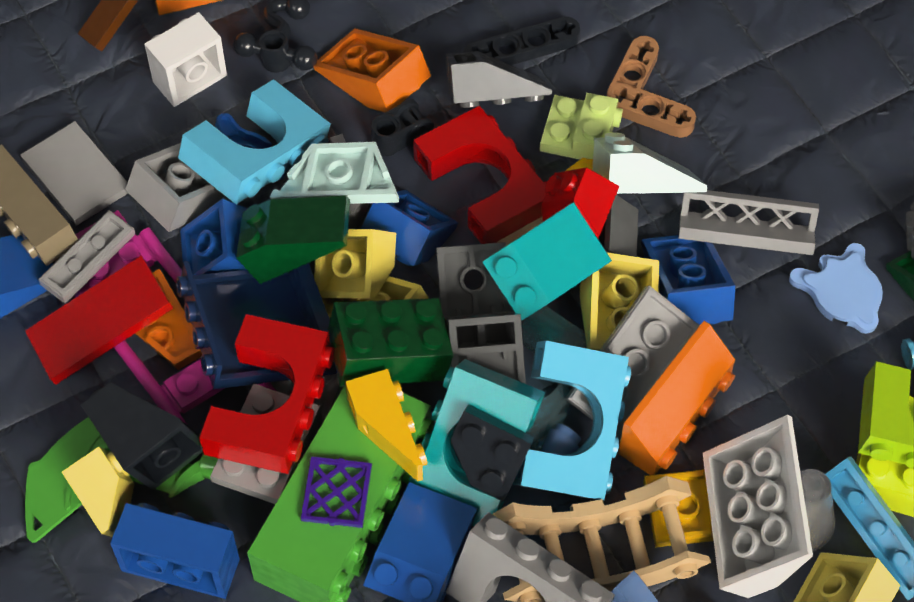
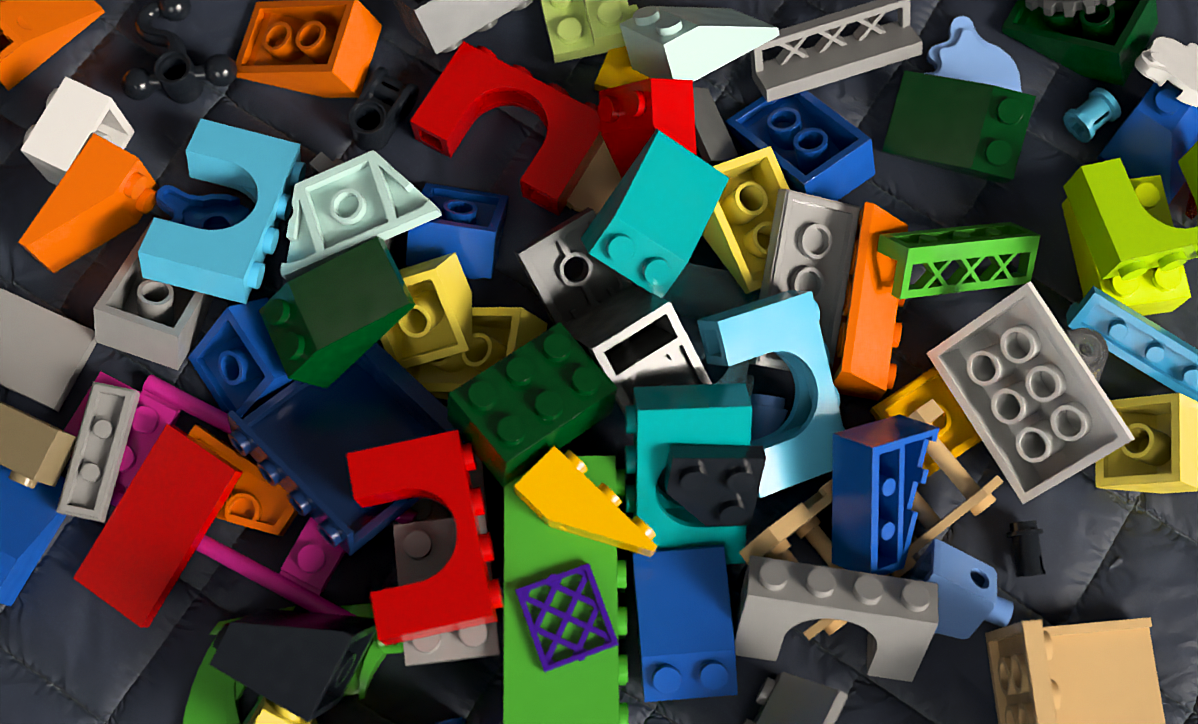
camera: 30 degrees left, 15 degrees up
none -> orange slope [18,133,160,273]
none -> blue wedge [832,414,940,575]
none -> bright green fence [877,222,1041,299]
none -> dark green slope [881,70,1036,184]

